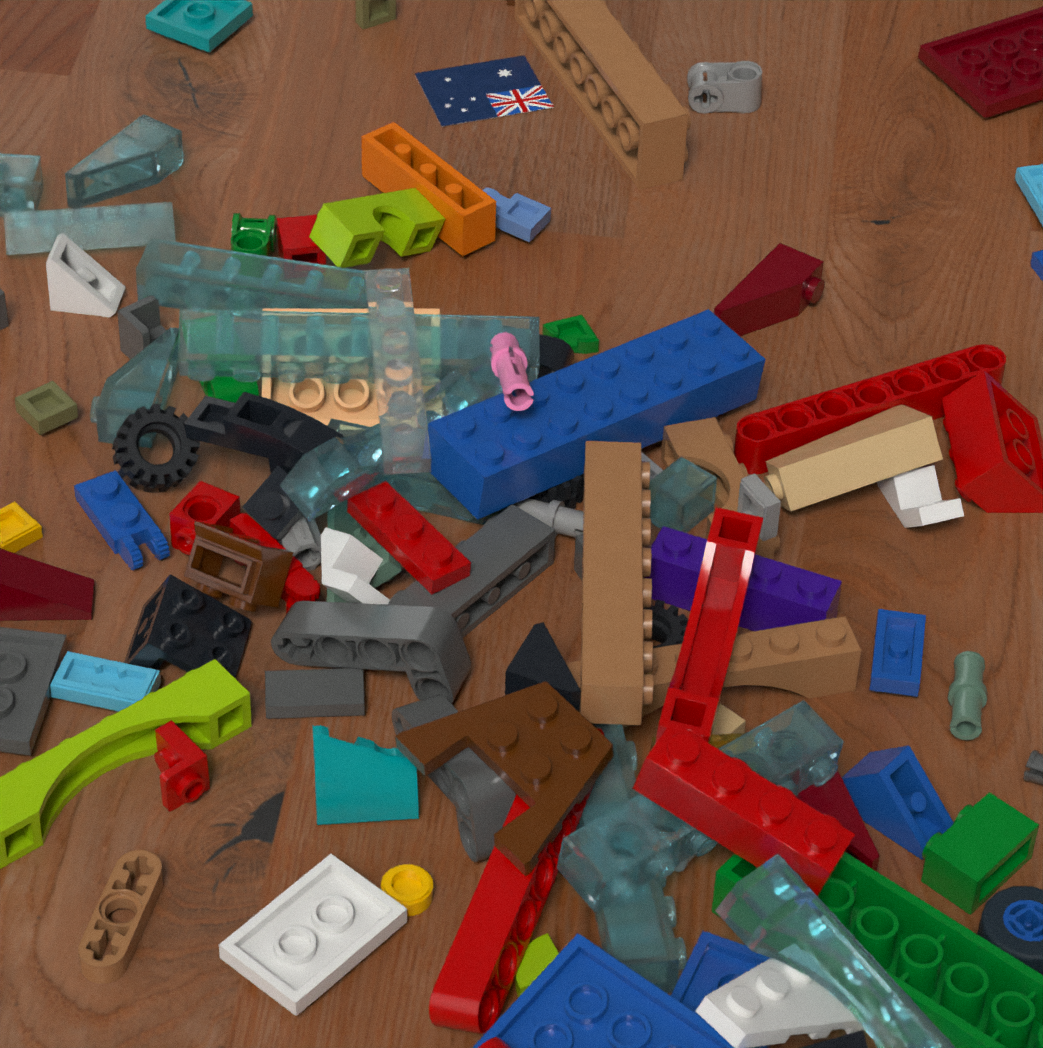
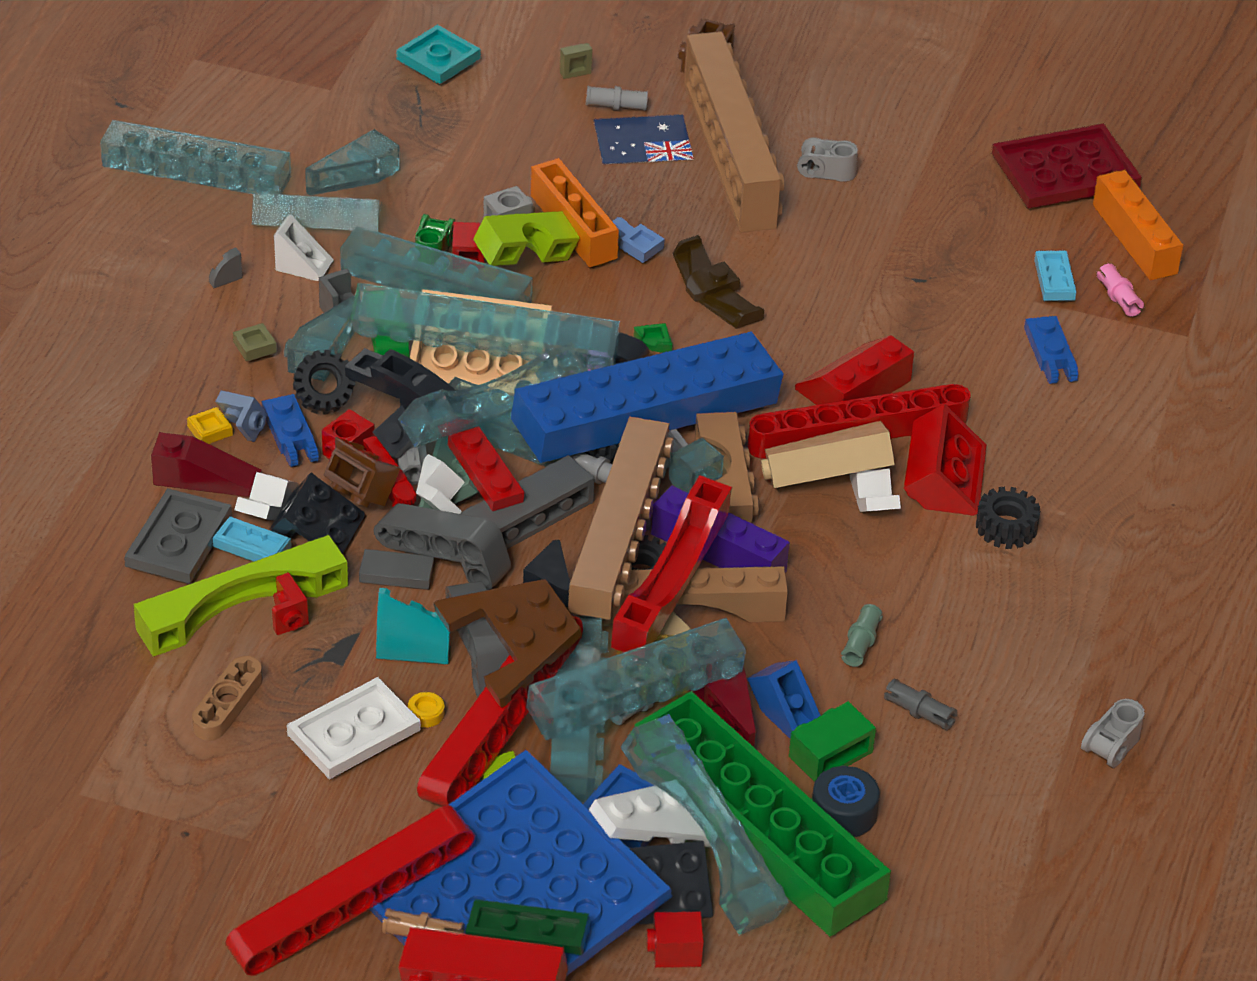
camera: 10 degrees right, 0 degrees up
clear plate [365,268,431,474] -> none
bright pink pin [490,332,534,411] -> none
red brick [632,720,855,903] -> none
dark red slope [714,243,825,336] -> none
light grey tile [737,474,781,541] -> none
blue plate [869,609,926,697] -> none
none -> sand blue bracket [215,390,267,442]
none -> white slope [235,472,298,520]
none -> light grey brick [484,186,534,217]
none -> light grey pin [586,86,648,110]
none -> dark brown plate [673,235,764,329]
none -> red slope [795,335,914,405]

